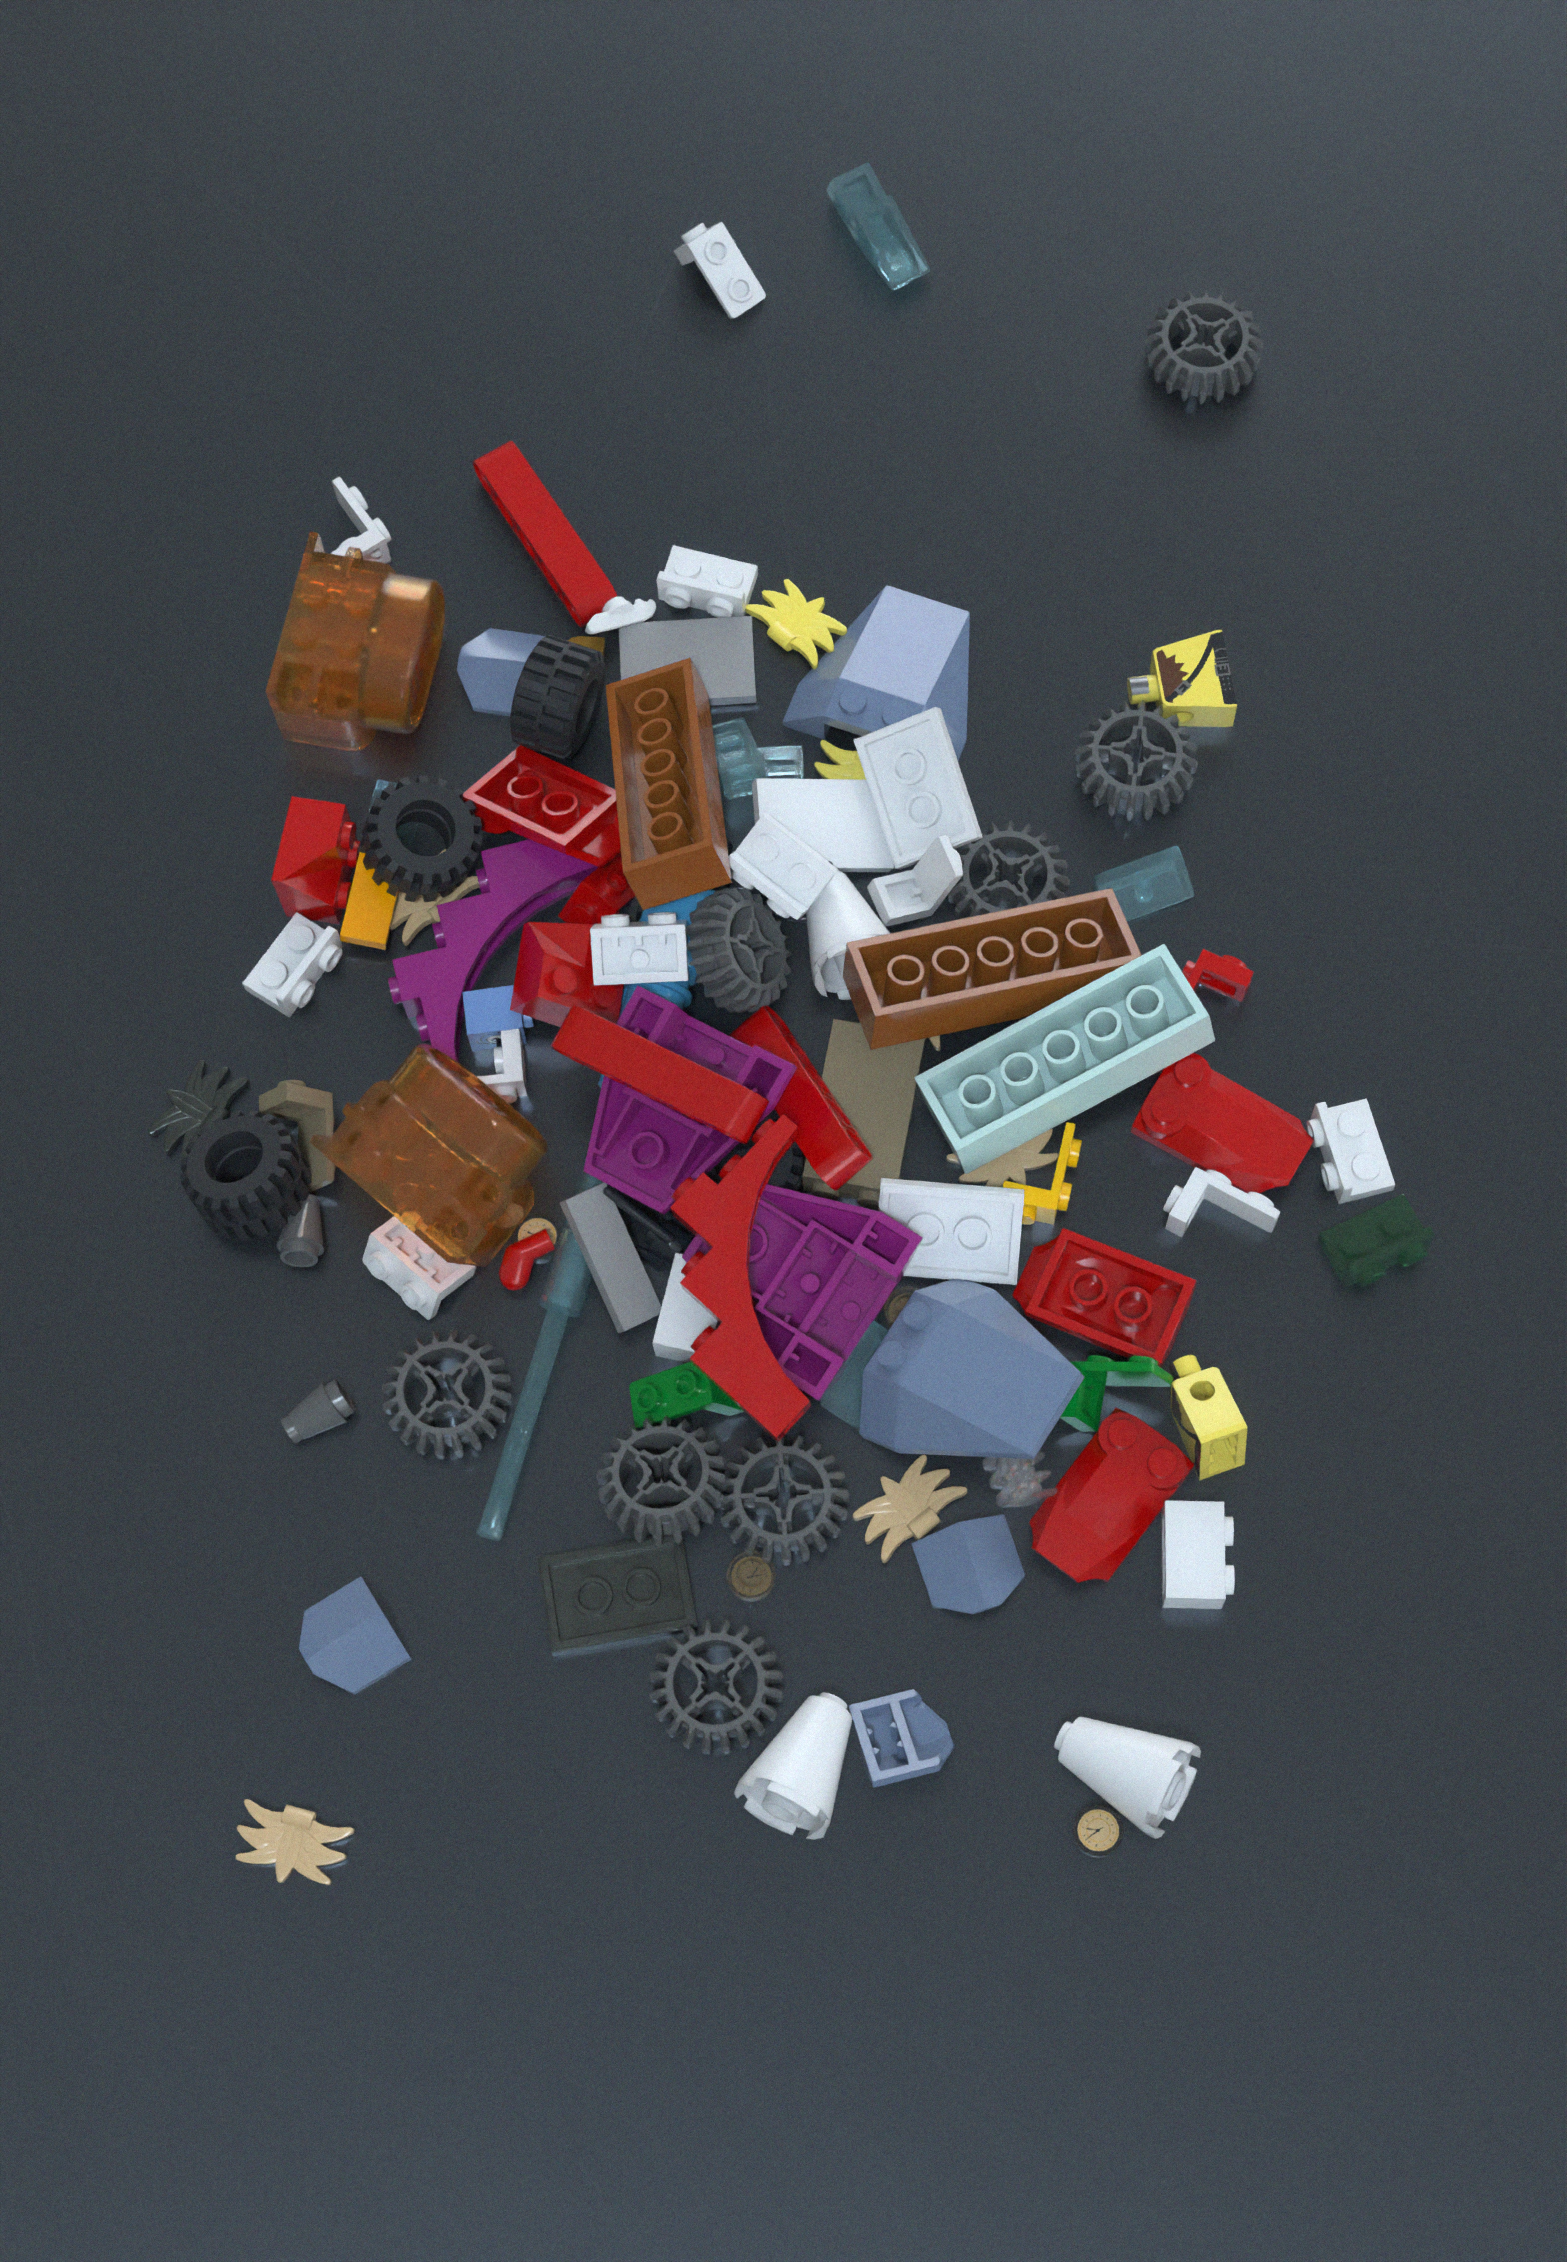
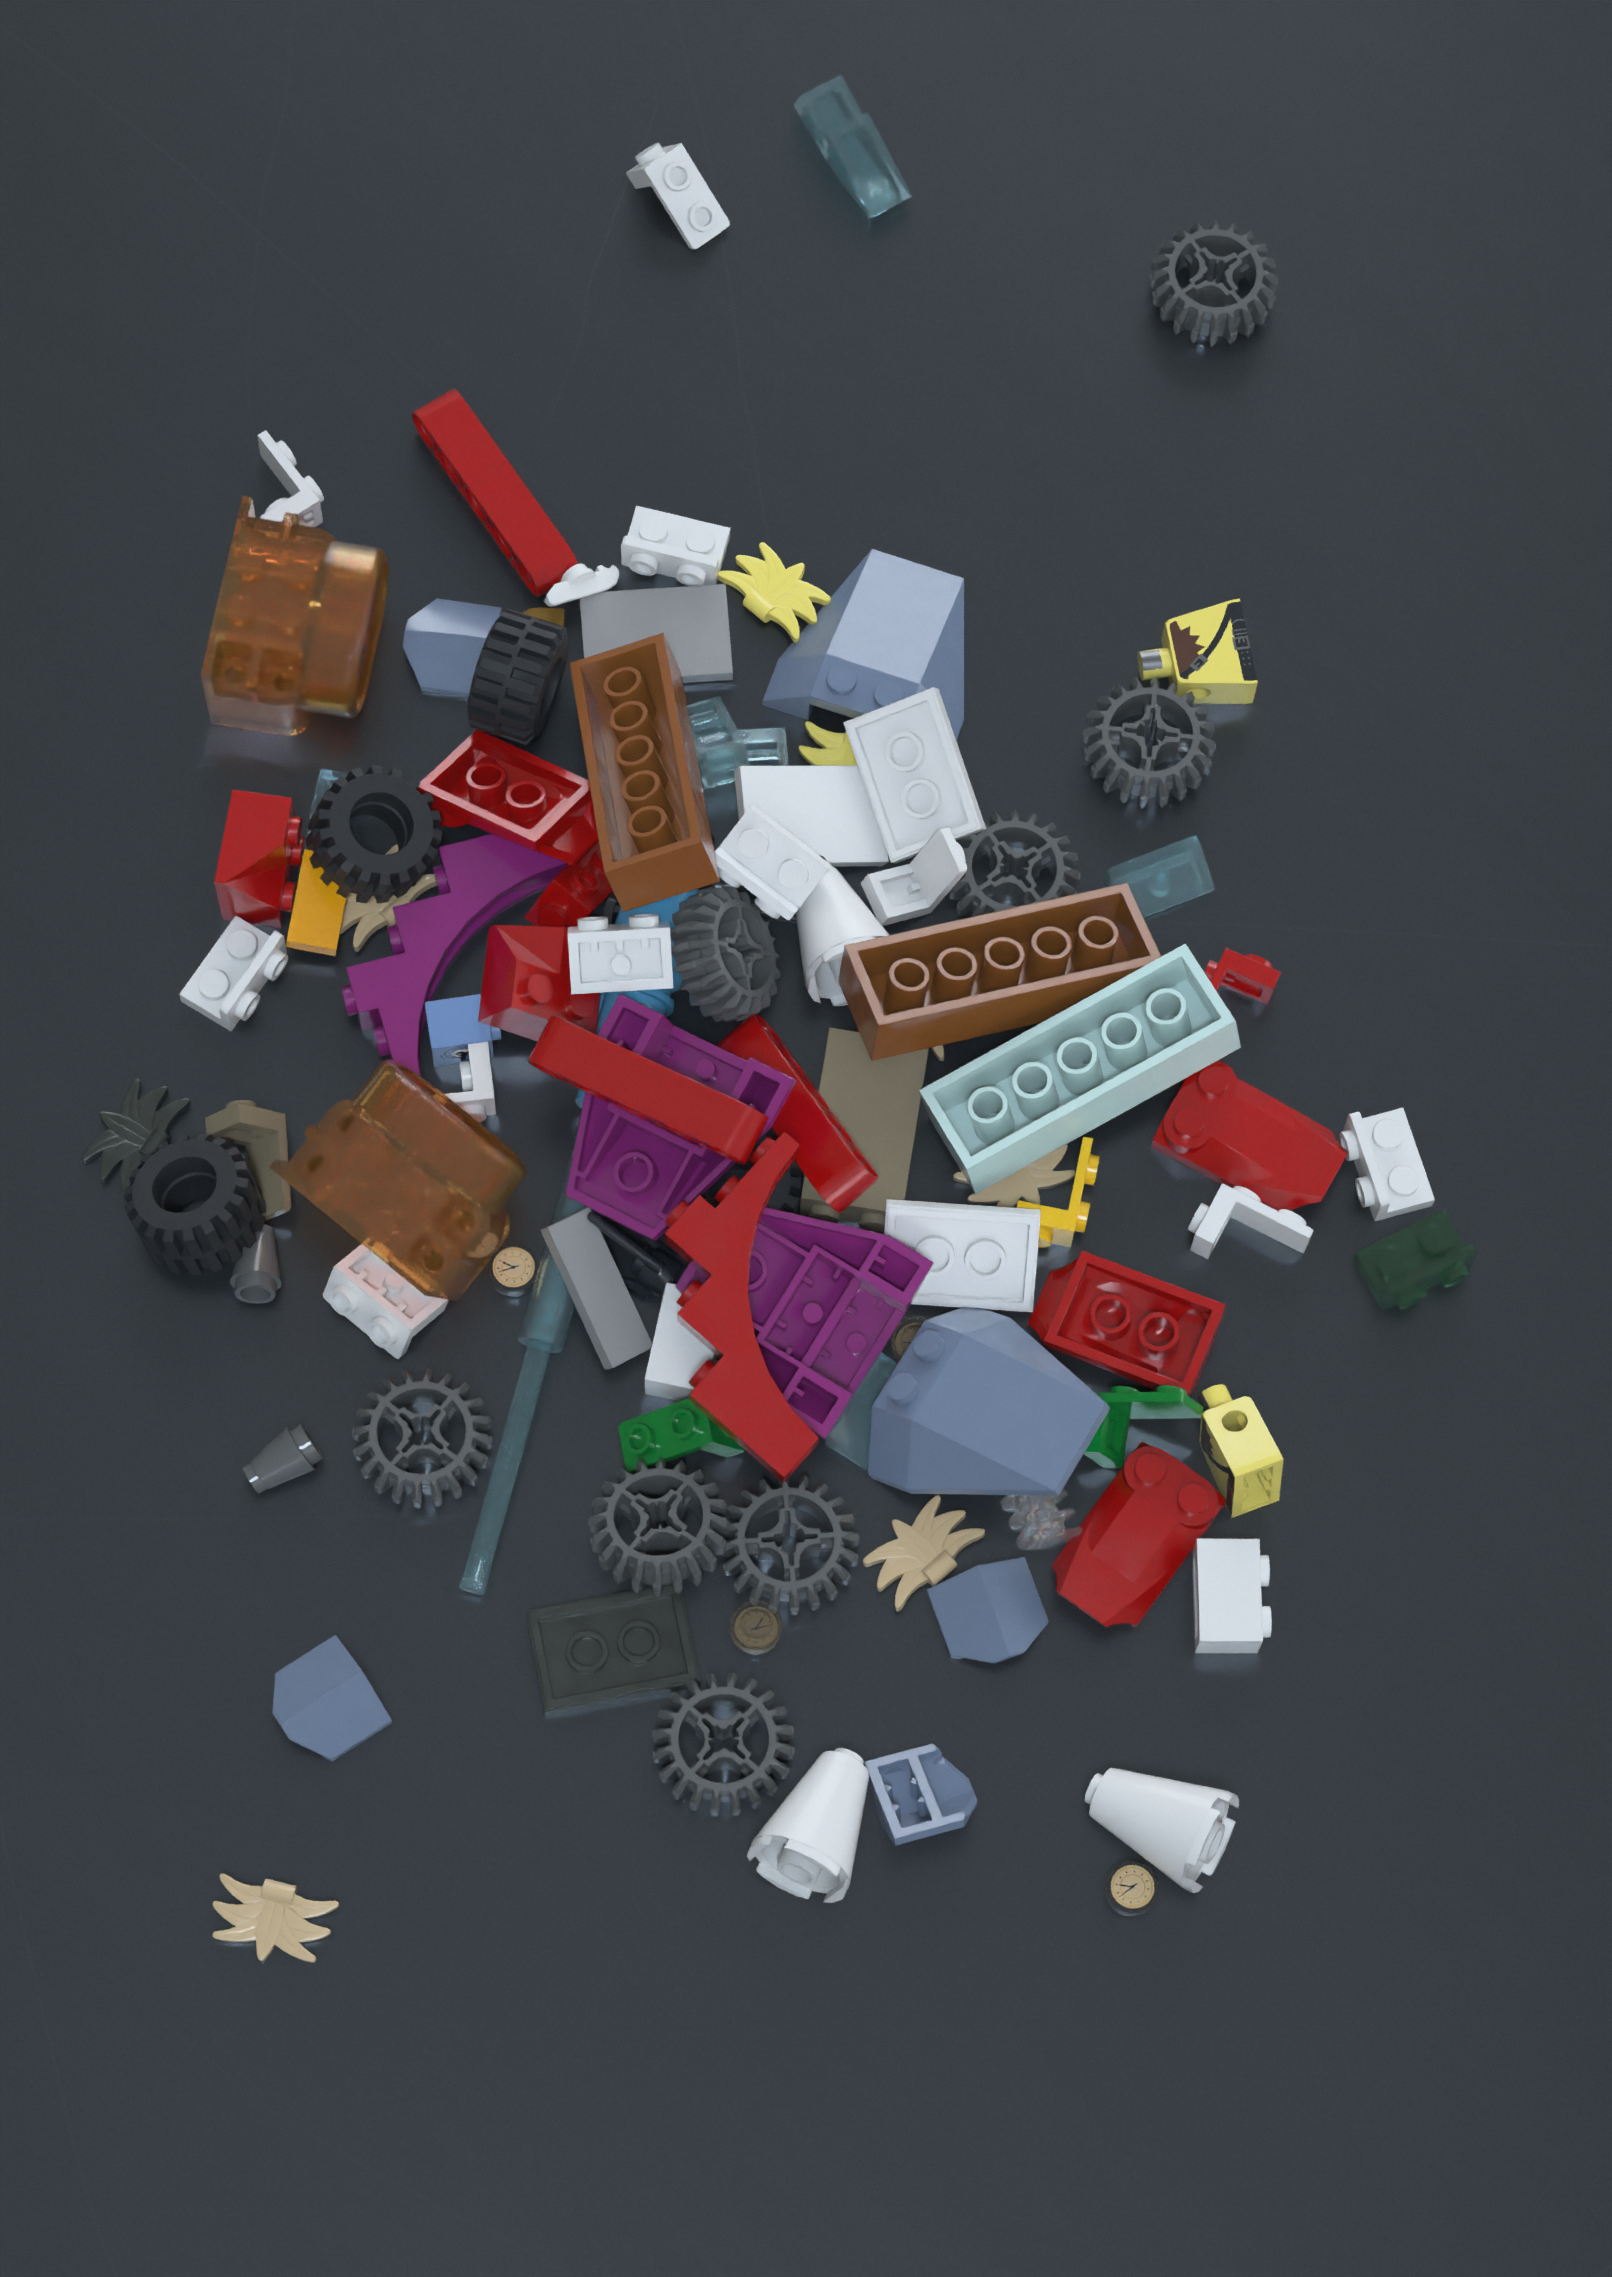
camera: 10 degrees left, 0 degrees up
red arm [499,1228,556,1291] -> none

